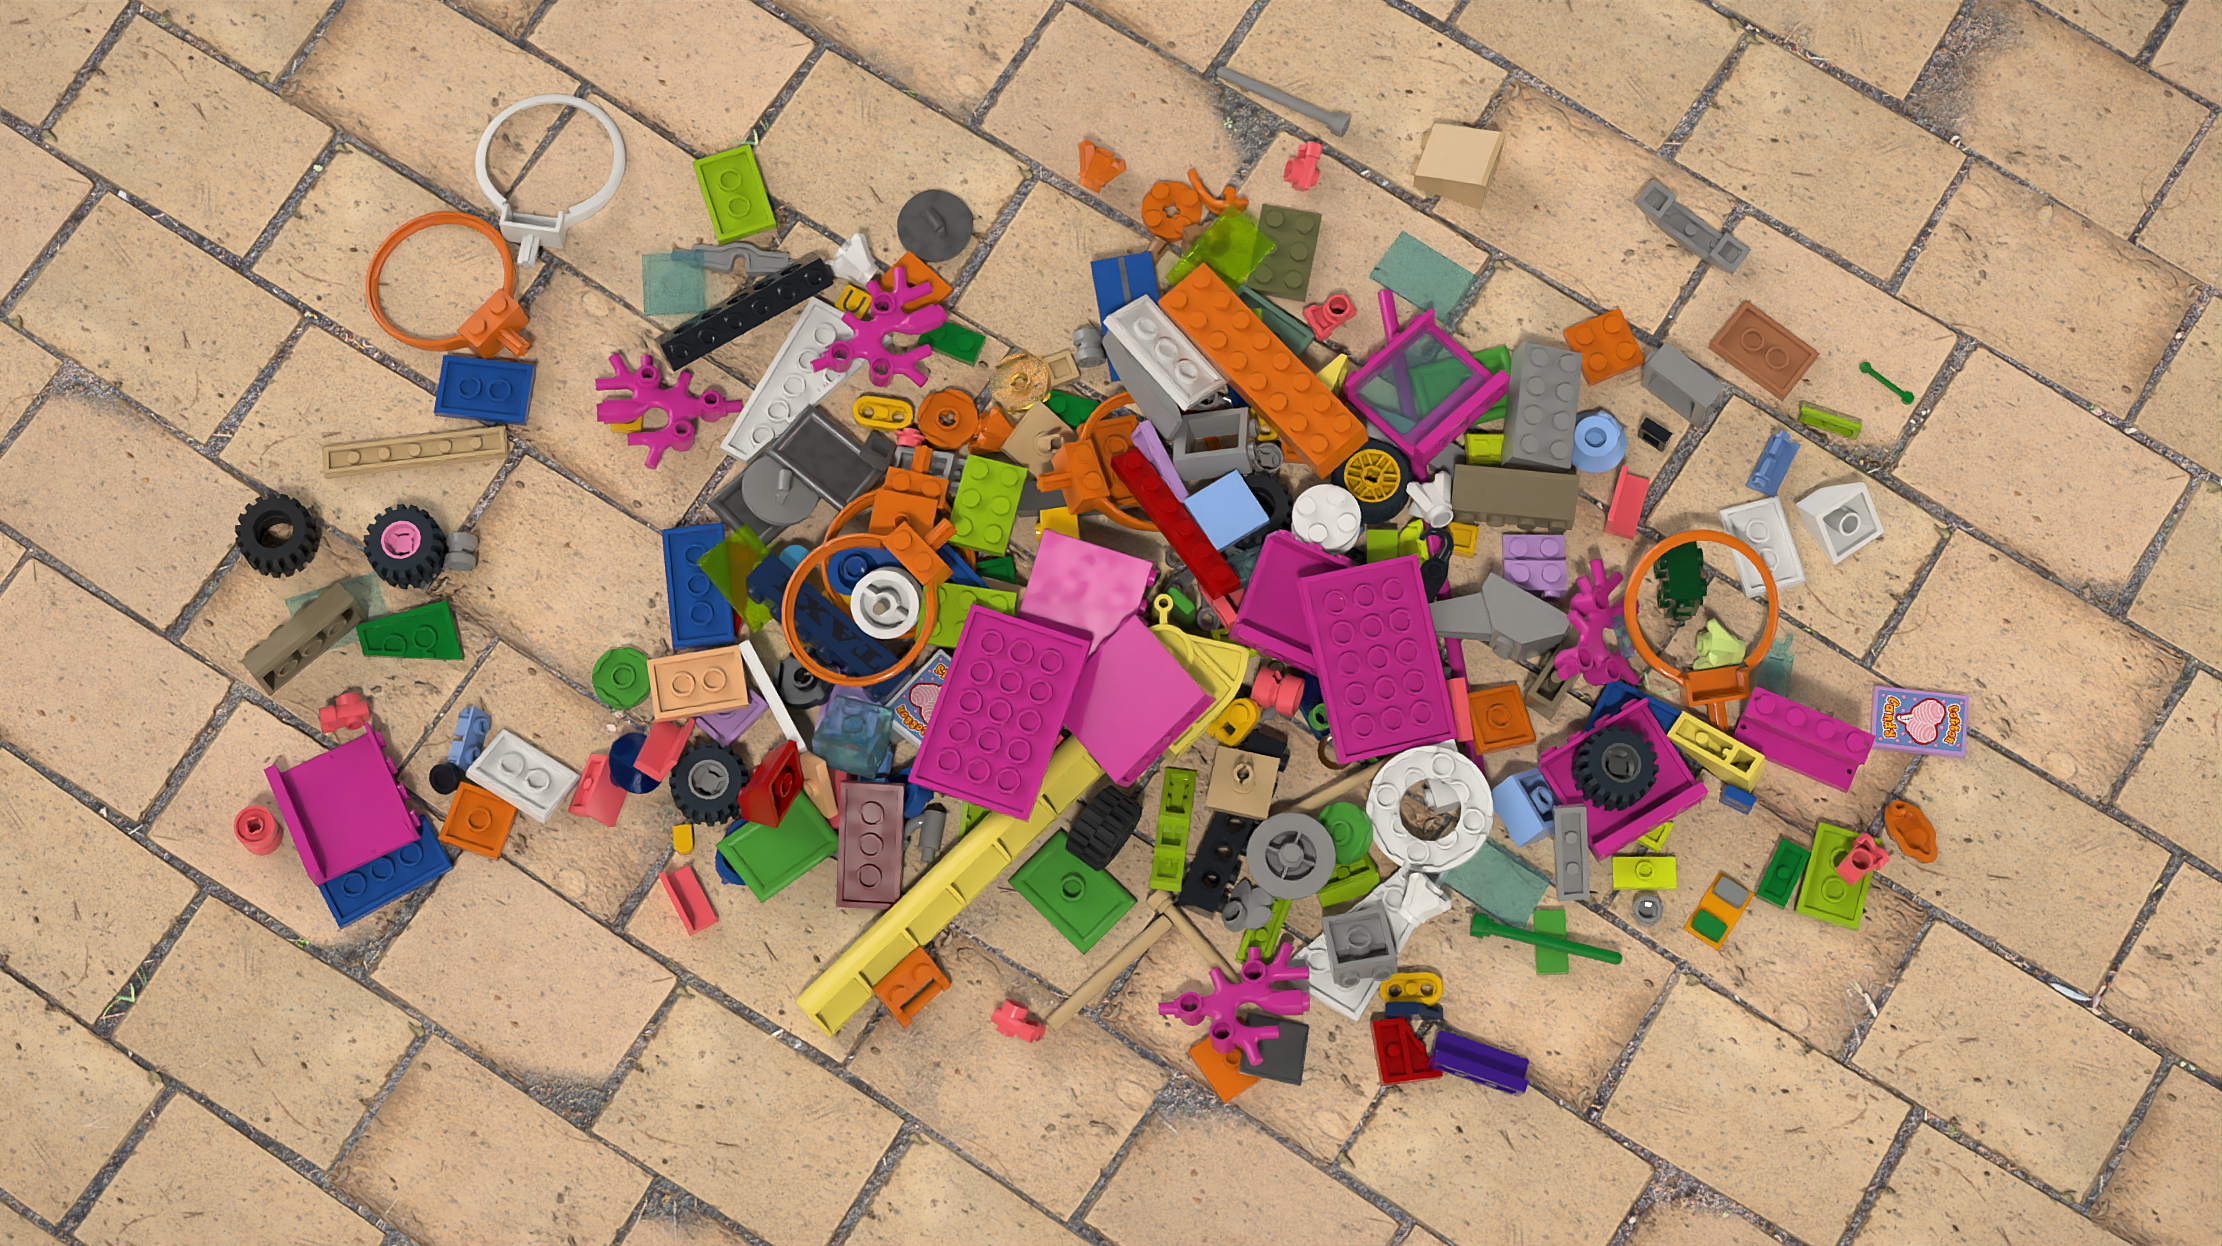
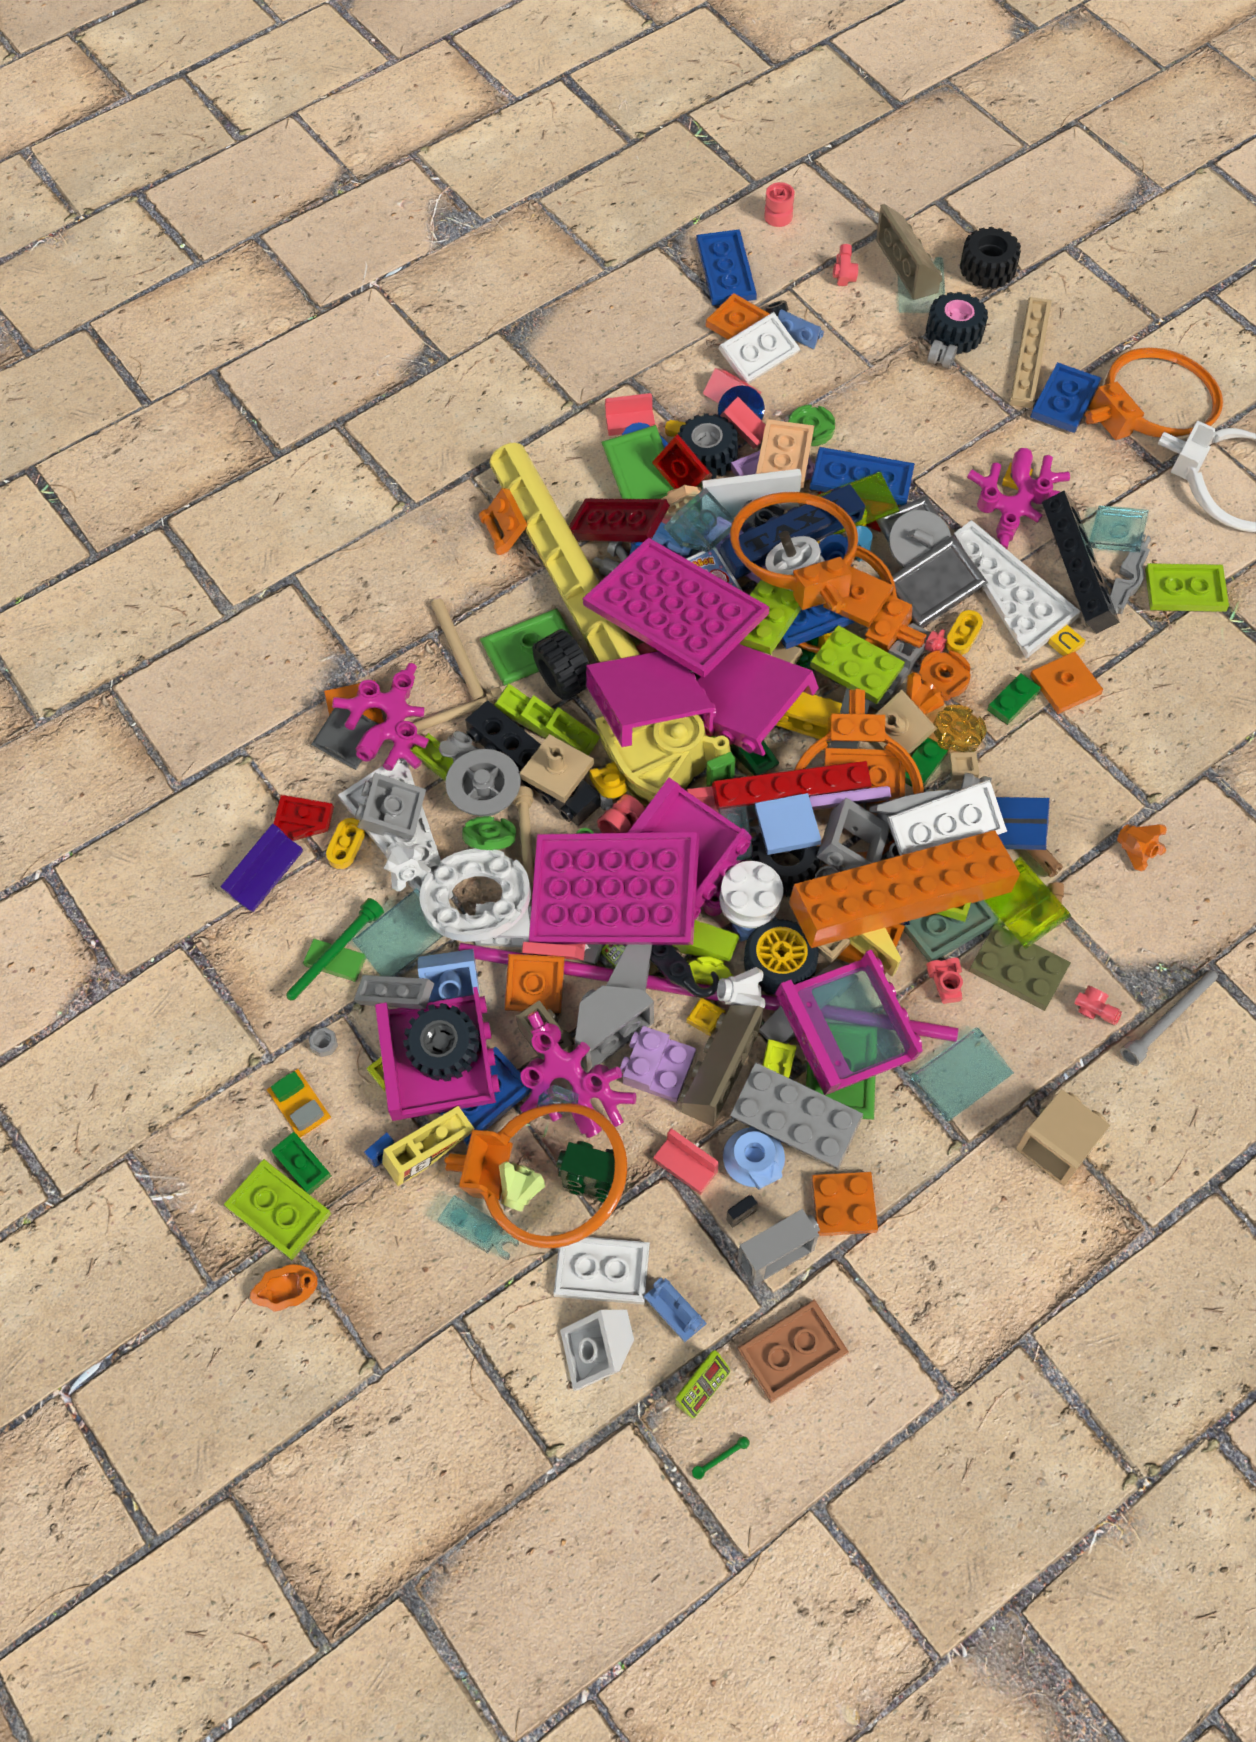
camera: 110 degrees right, 10 degrees down
dark pink panel [263,722,421,886] -> none
green wing [356,600,464,661] -> none
dark pink plant [810,267,947,388] -> none
white rock [824,233,879,286] -> none
dark grey tile [858,432,897,472] -> none
flat silver shield [897,190,973,263] -> none
coral plate [991,999,1046,1043] -> none
orange plate [1141,182,1202,242] -> none
orange piece [1187,168,1249,218] -> none
lime slope [1316,852,1381,909] -> none
dark blue tile [1384,1002,1443,1021] -> none
neon yellow plate [1611,857,1677,890] -> none
light grey slope [1635,179,1751,274] -> none
dark pink panel [1732,686,1876,793] -> none
coral plate [1836,833,1890,885] -> none
tile [1870,686,1969,759] -> none

